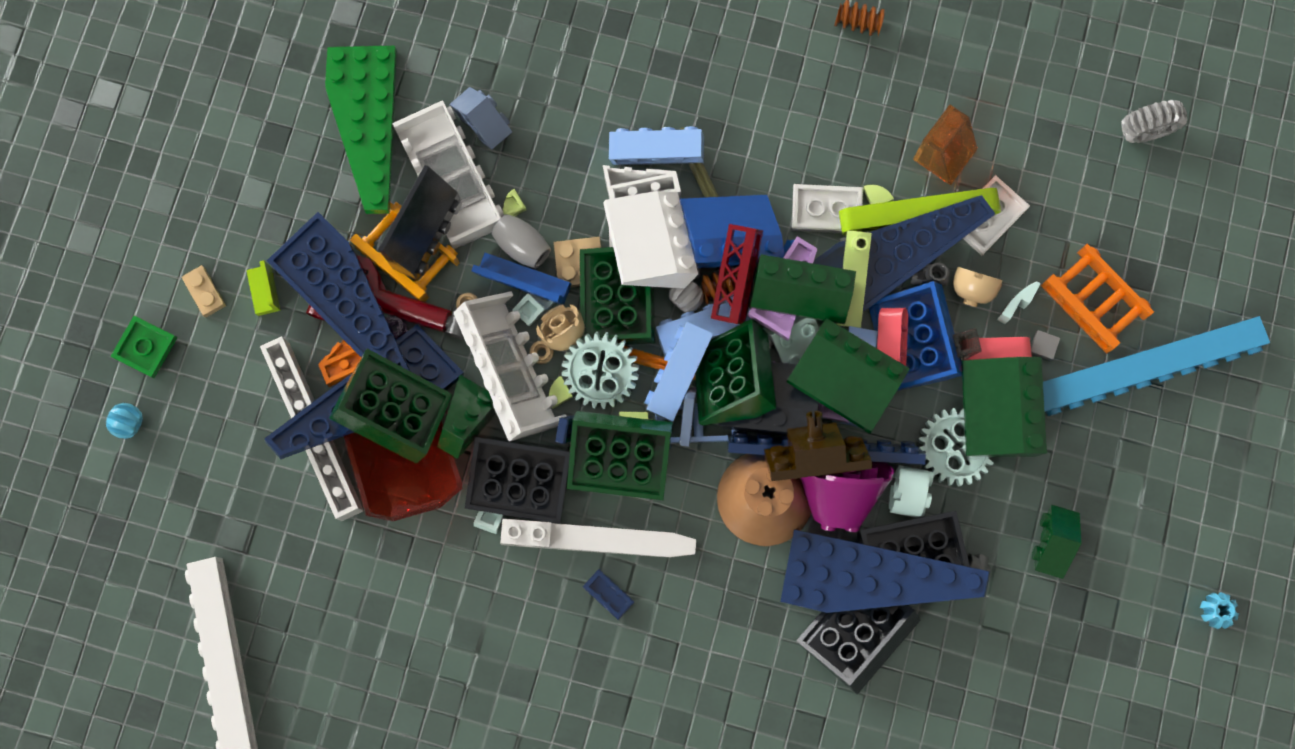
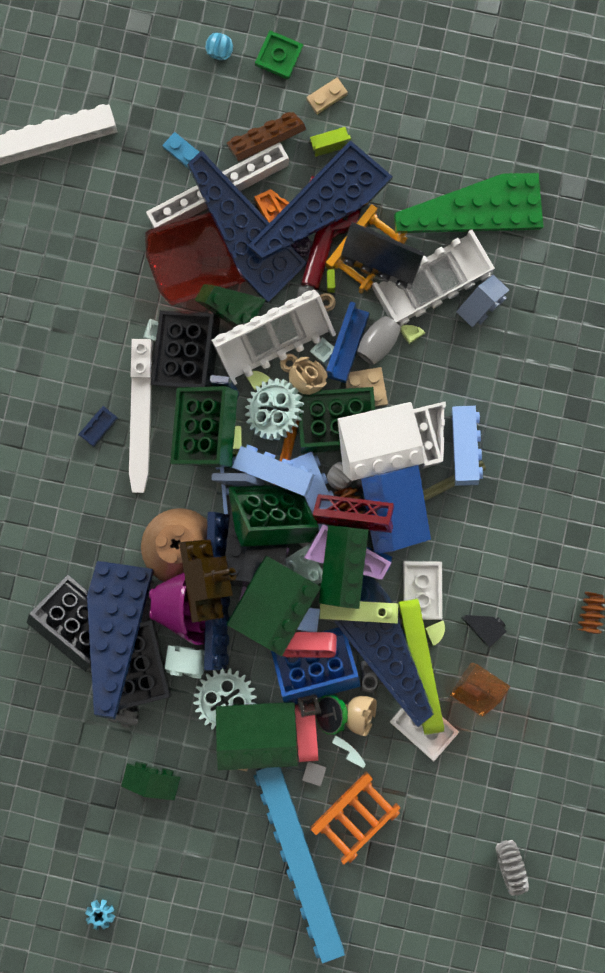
camera: 85 degrees right, 5 degrees up
dark green slope [329,349,452,463] -> none
none -> dark azure plate [162,132,199,169]
none -> reddish brown plate [227,112,306,161]
none -> black tile [315,695,348,734]
none -> lime tile [327,269,335,293]
none -> black slope [461,615,507,647]

